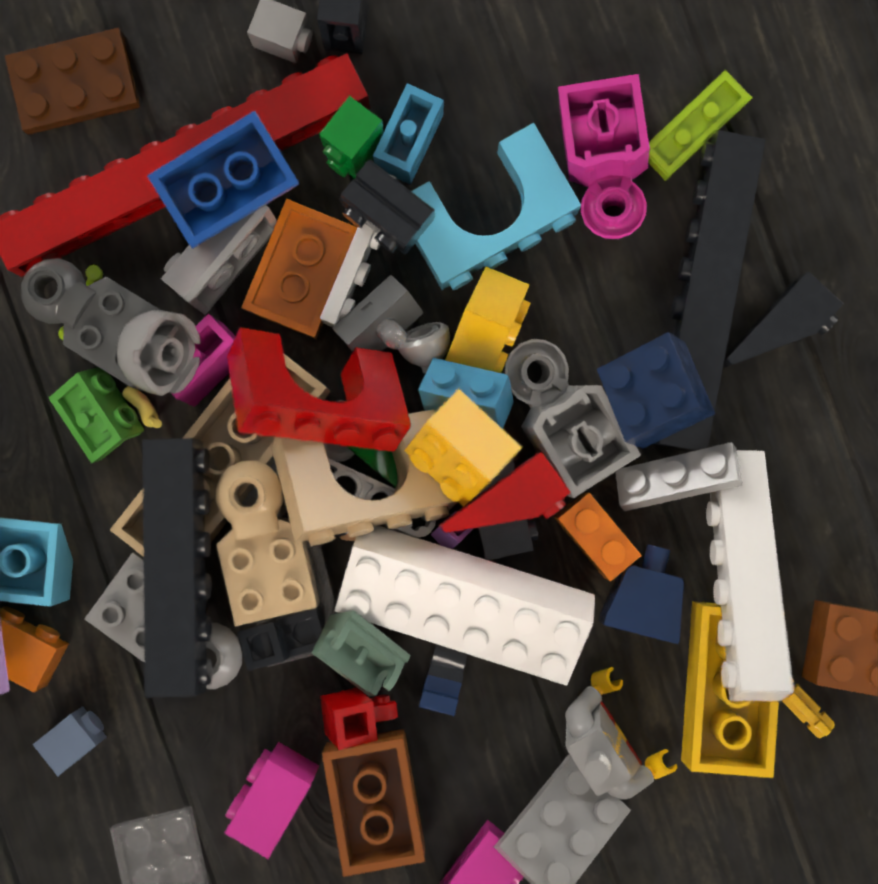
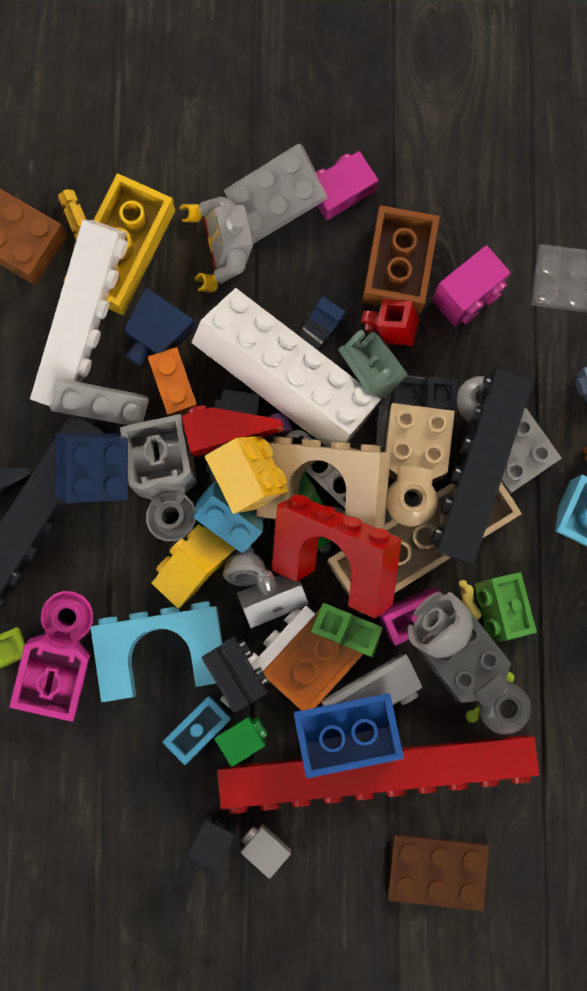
camera: 165 degrees left, 5 degrees down
none -> bright green slope [311,603,384,658]

